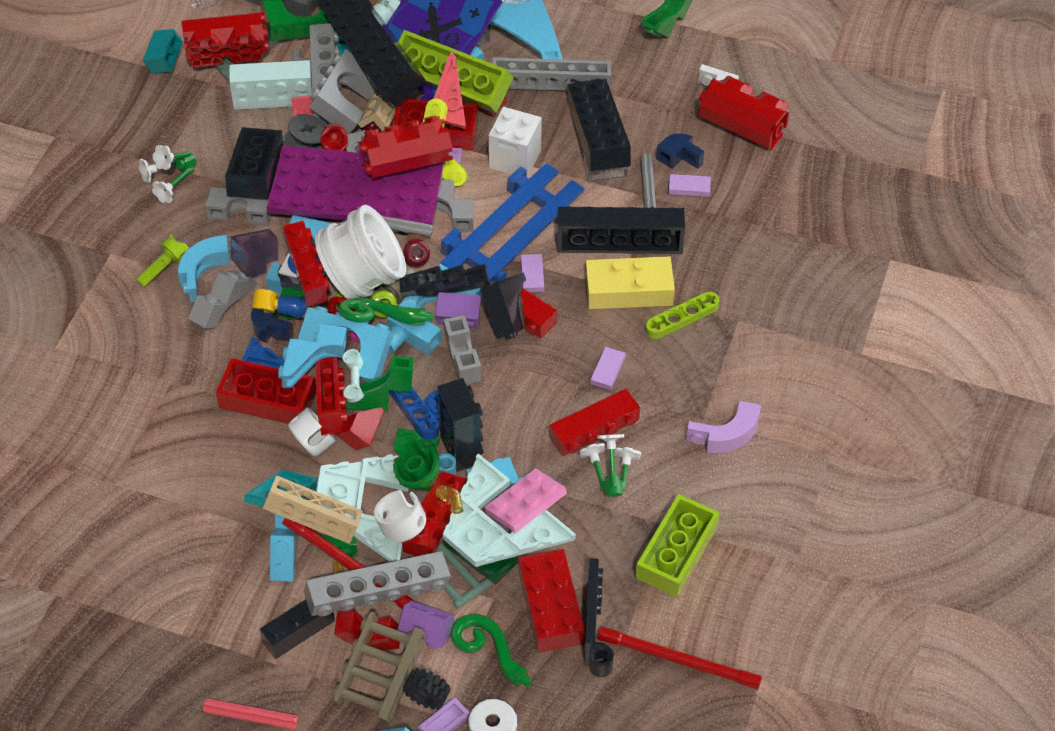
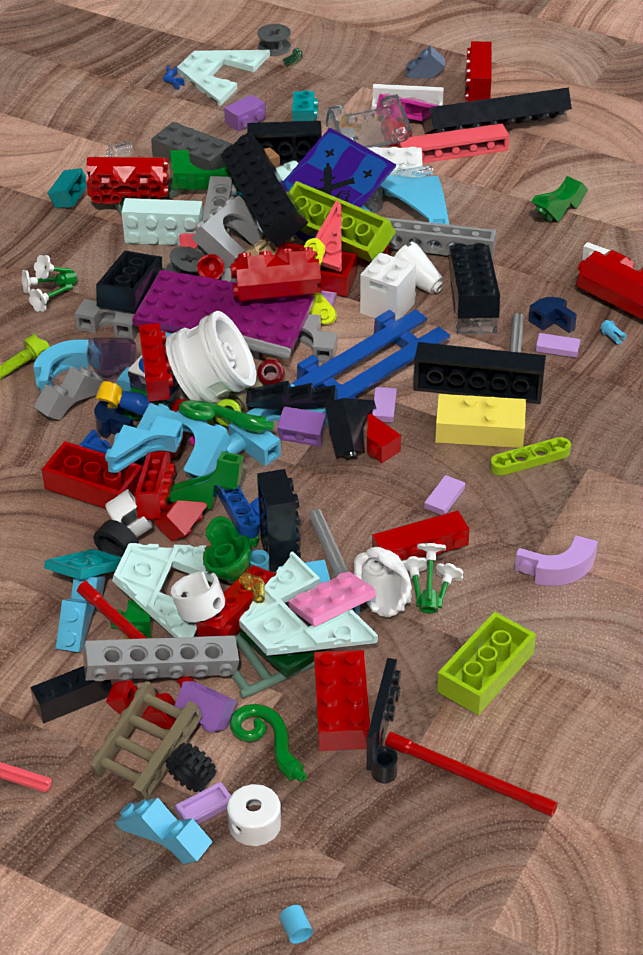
camera: 10 degrees right, 10 degrees down
tan fence [262,475,363,544] -> none
light aqua bar [343,349,364,403] -> none
light grey arch [444,315,481,384] -> none
none -> black tyre [93,520,139,557]
none -> light grey axle [310,509,348,577]
none -> white hair [354,547,412,617]
none -> white cone [394,242,444,294]
none -> medium azure pin [600,320,627,345]

